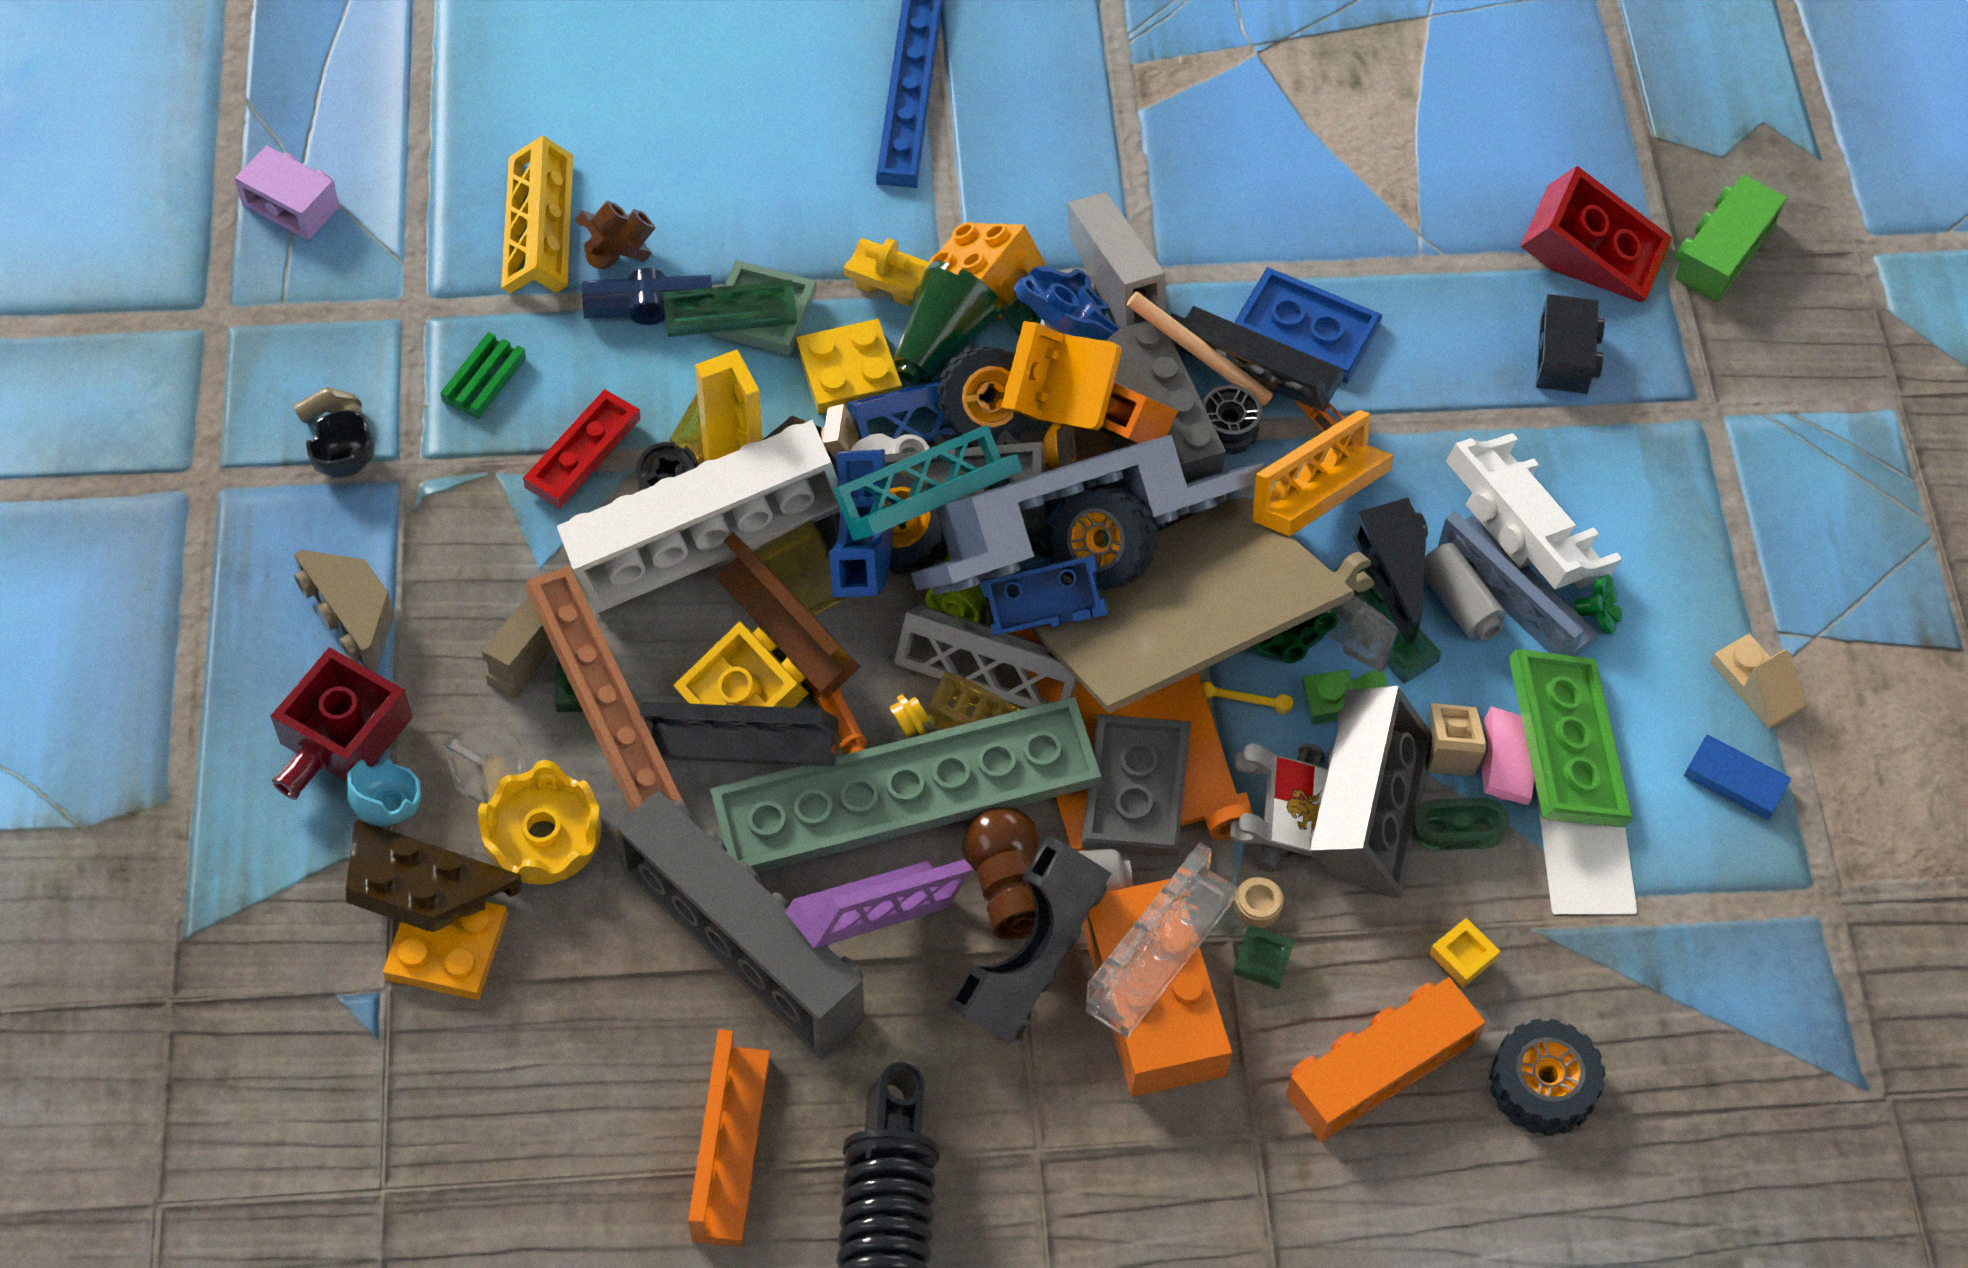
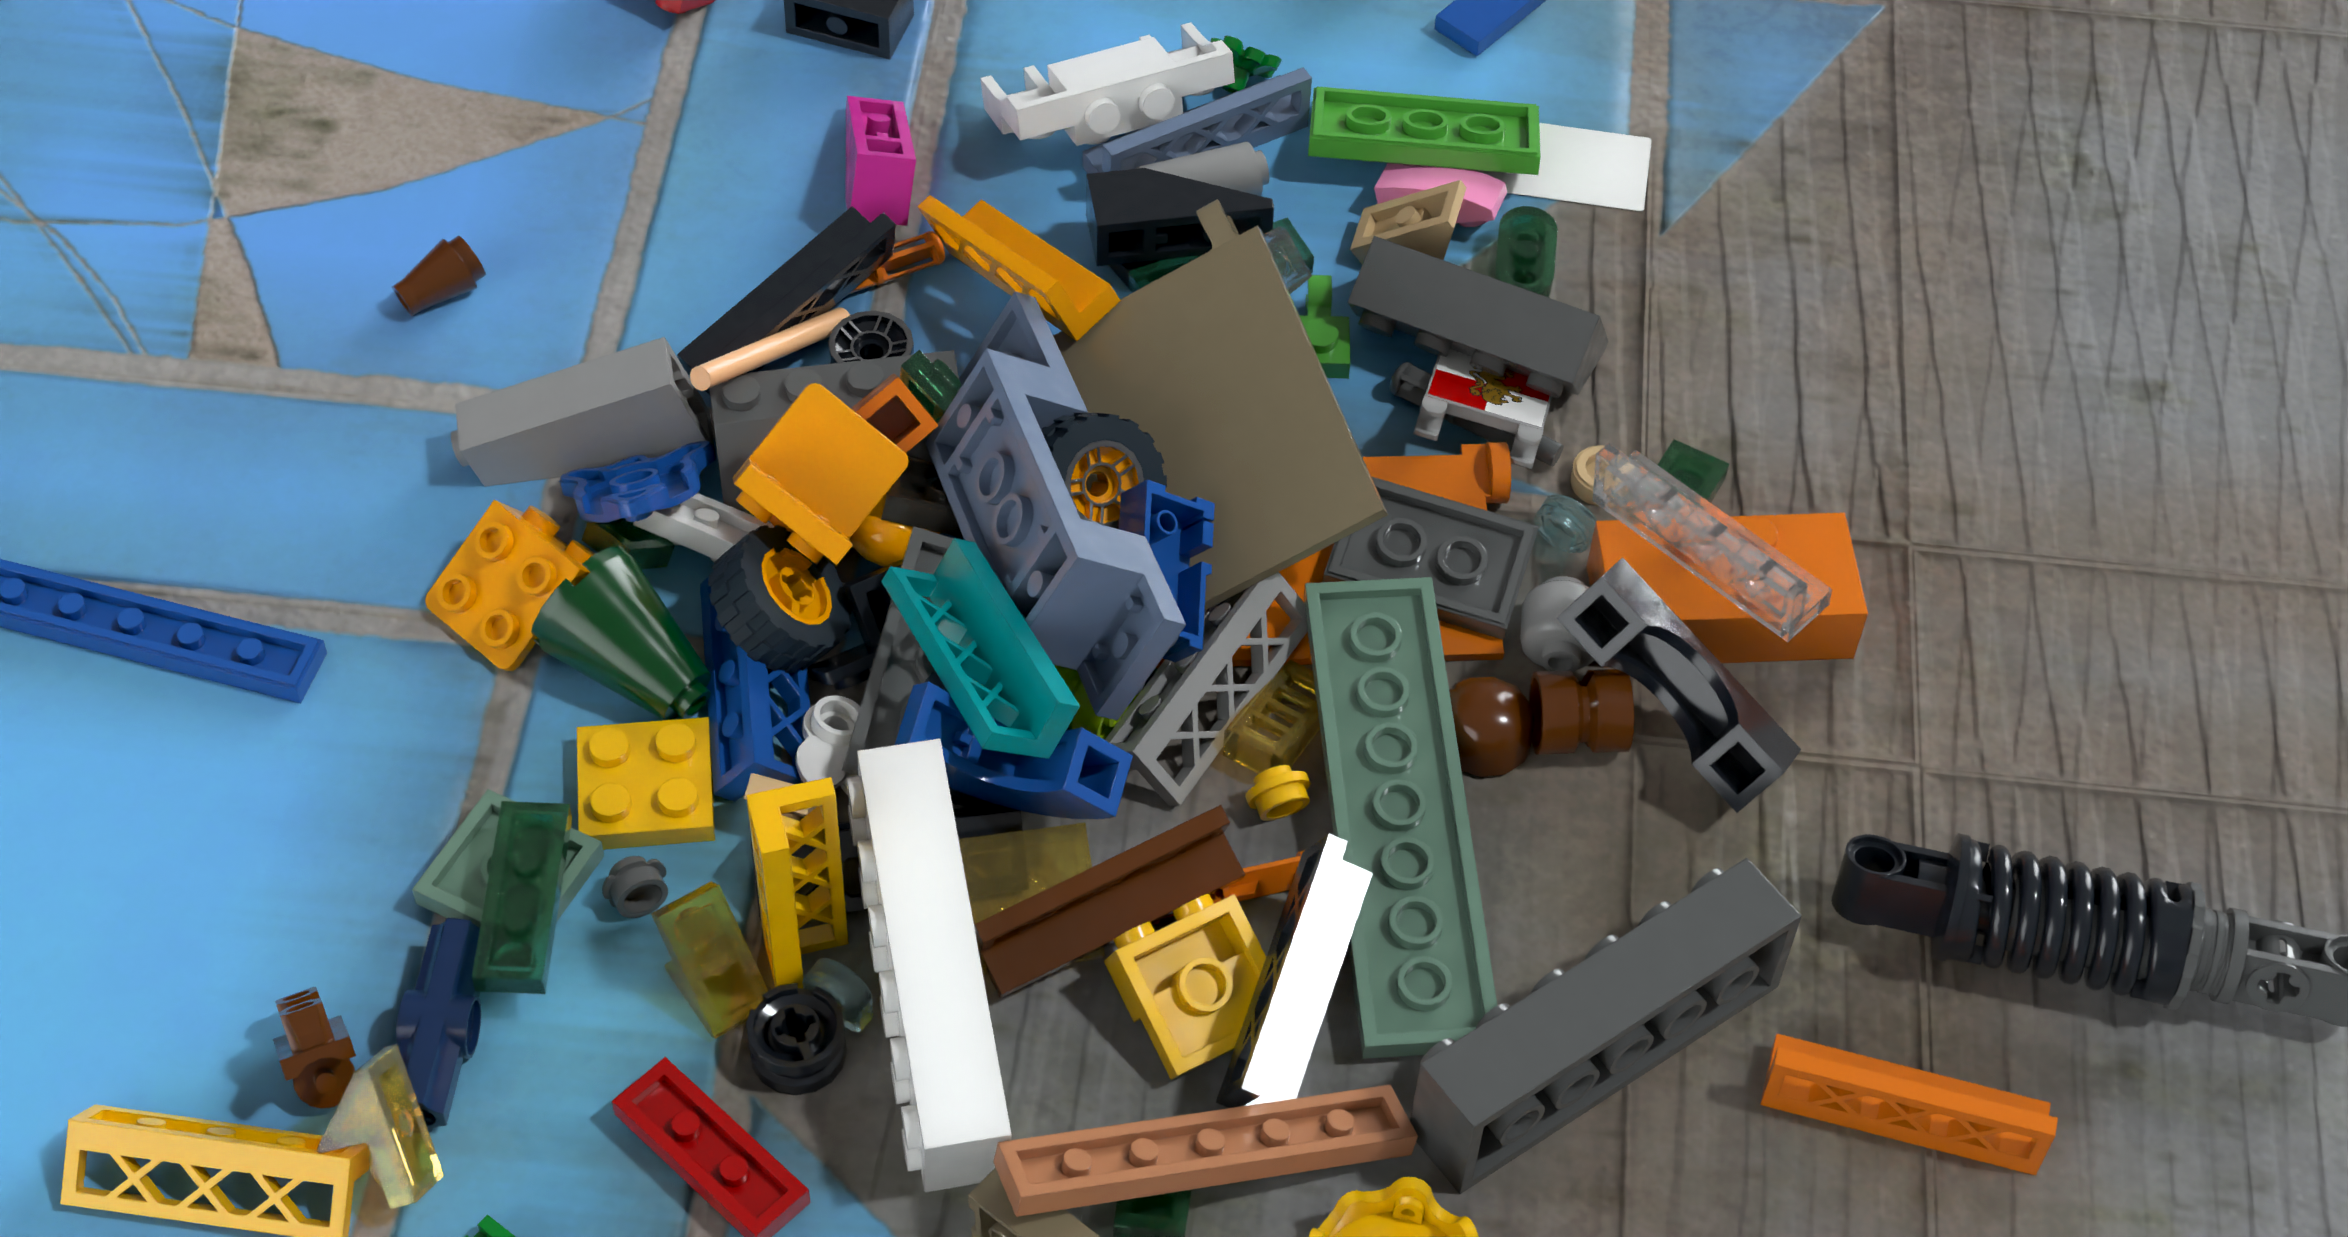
camera: 80 degrees left, 5 degrees down
medium lavender fence [785,859,974,949] -> none
yellow hips [843,238,931,306] -> none
blue tile [1234,267,1383,384] -> none
orange brick [1285,977,1486,1142] -> none
yellow plate [1429,918,1501,988] -> none
black wheel [1489,1019,1606,1136] -> none
none -> clear yellow slope [317,1044,444,1209]
none -> reddish brown cone [392,235,486,316]
none -> dark grey plate [602,856,668,918]
none -> dark pink slope [845,96,916,226]
none -> clear green plate [900,350,962,424]

